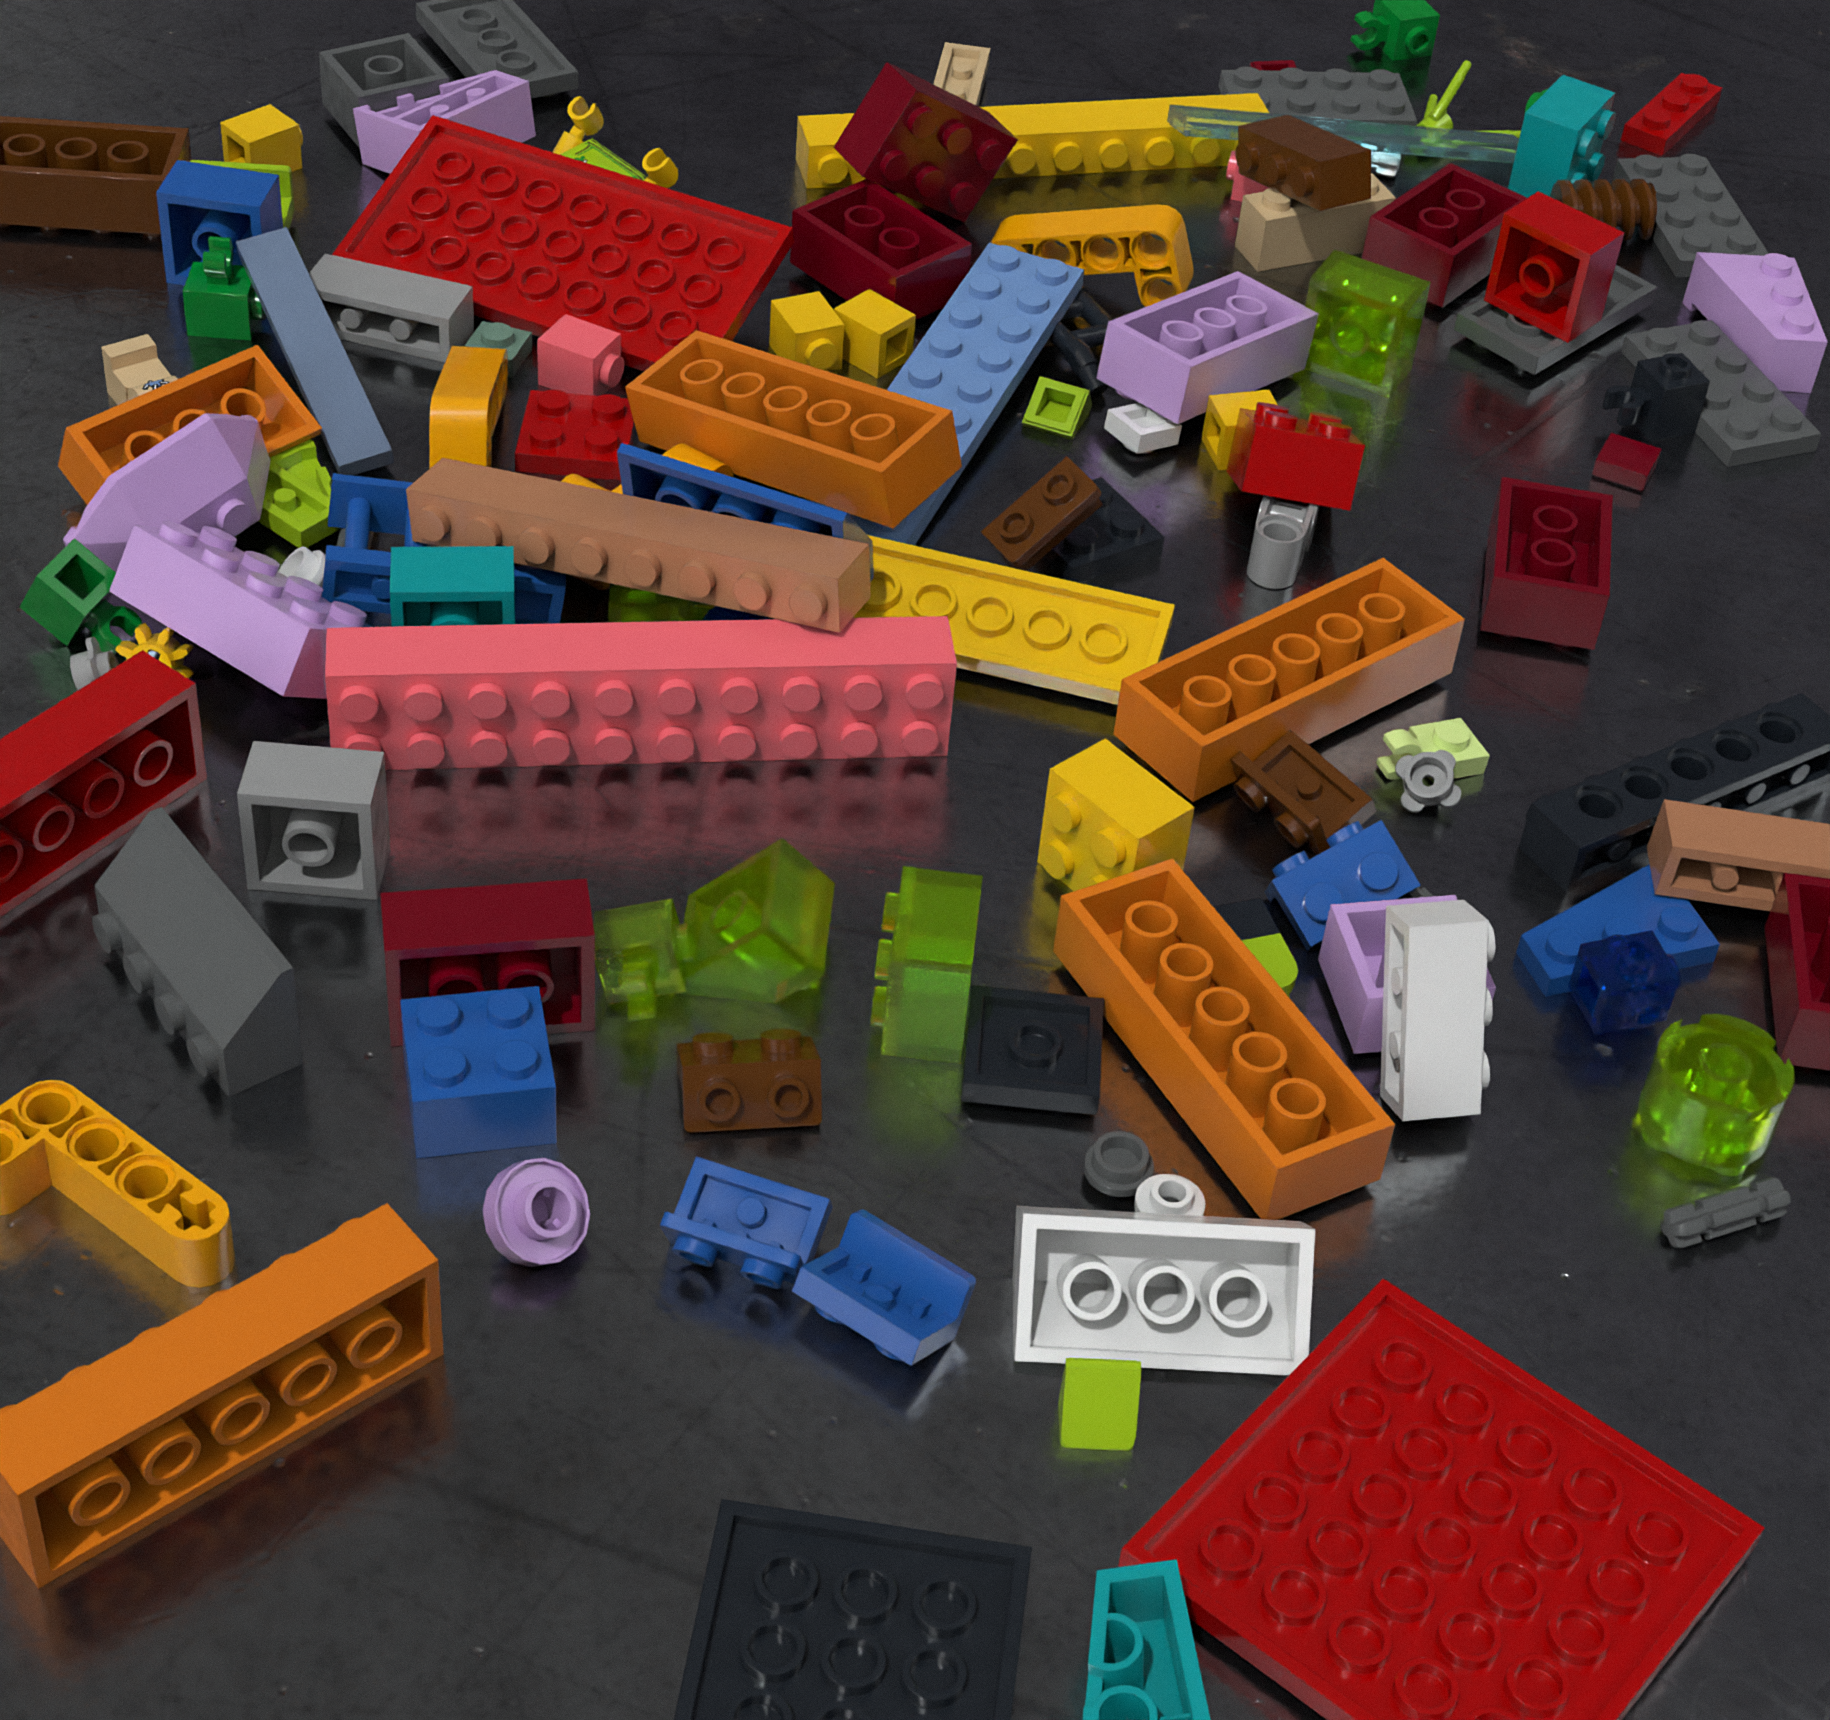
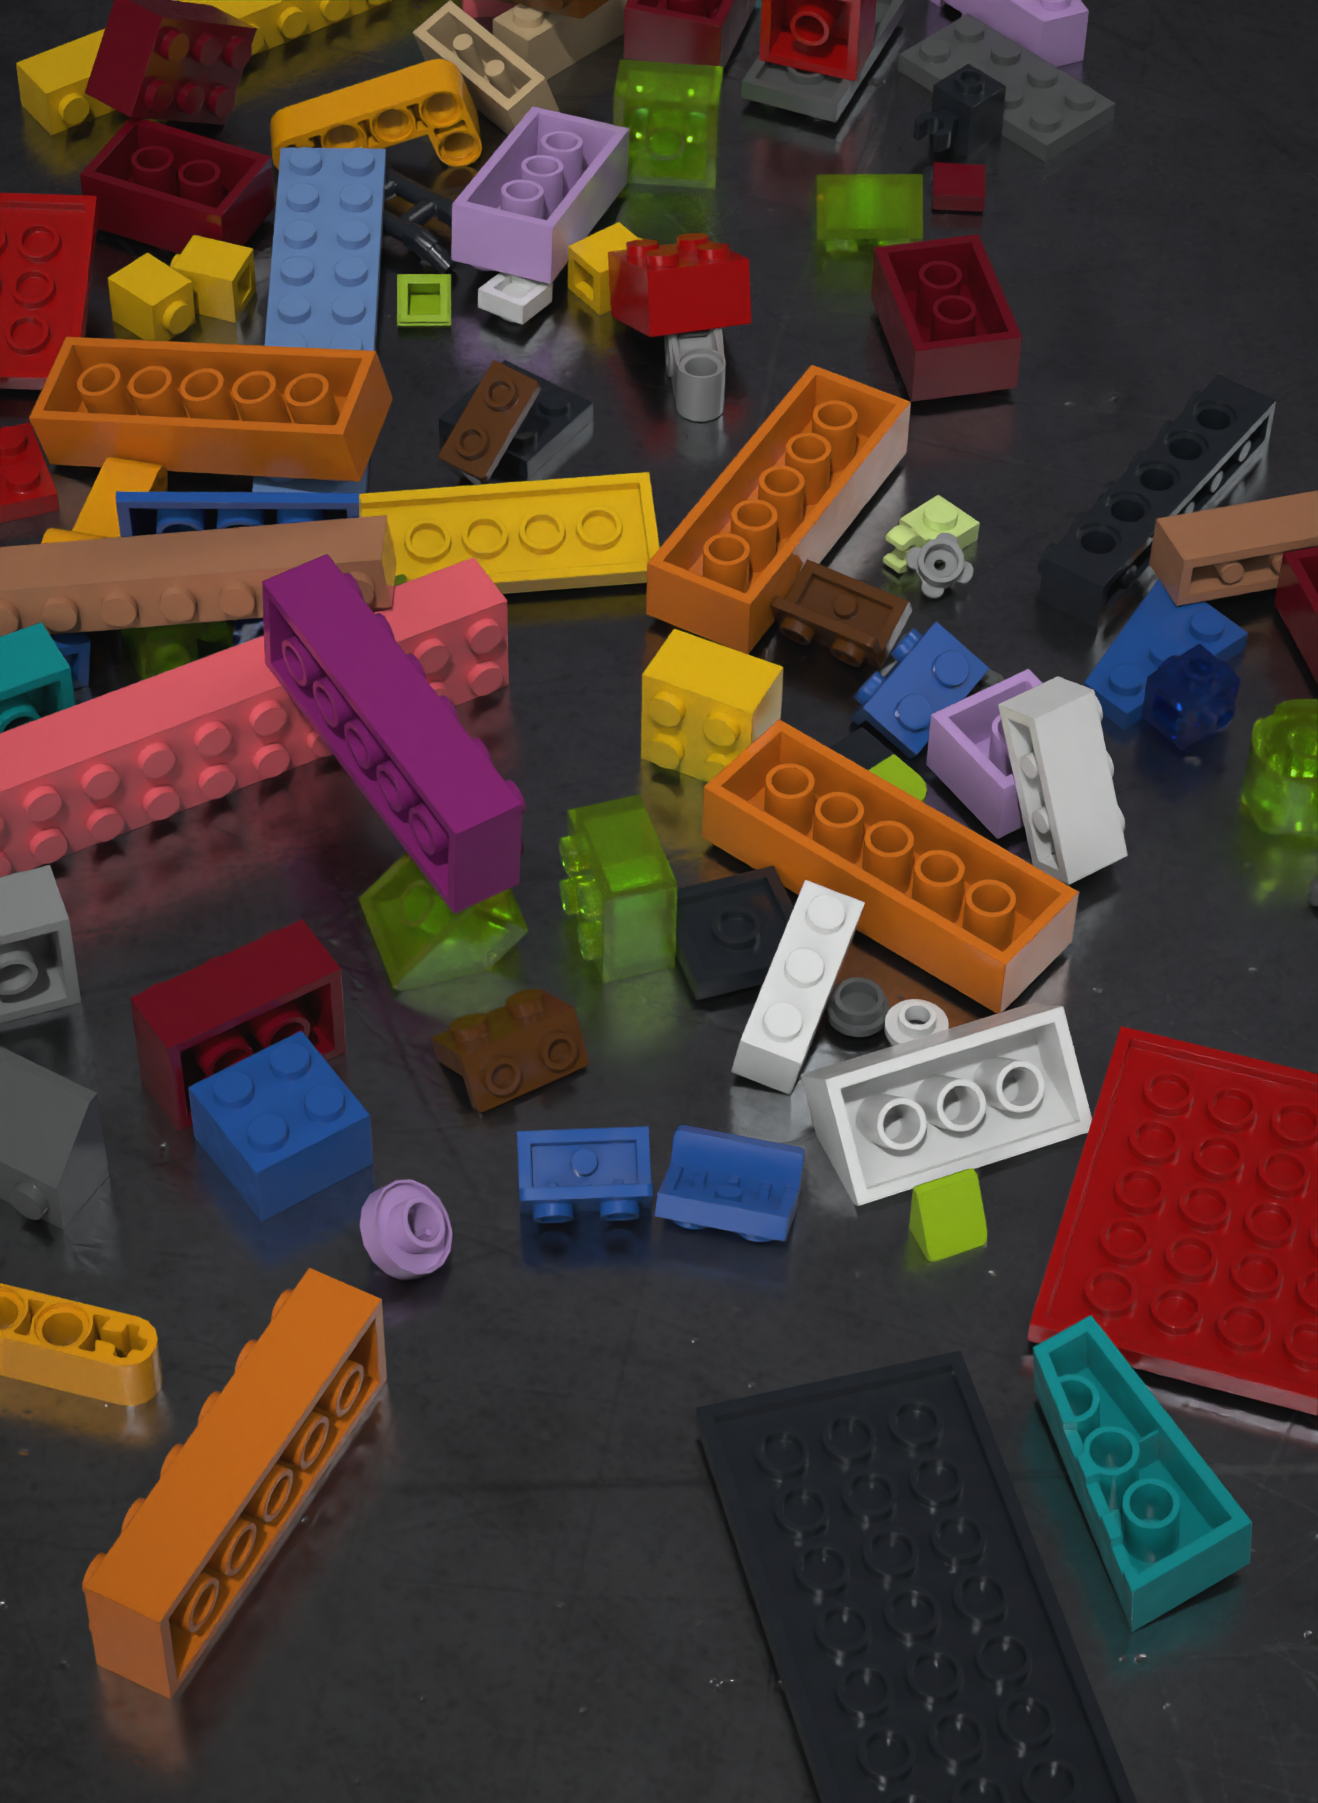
camera: 20 degrees left, 5 degrees up
clear neon green brick [593,898,697,1022] -> none
none -> magenta brick [262,554,526,914]
none -> tan brick [412,0,560,135]
none -> white brick [731,880,865,1095]
none -> clear neon green slope [809,174,923,254]

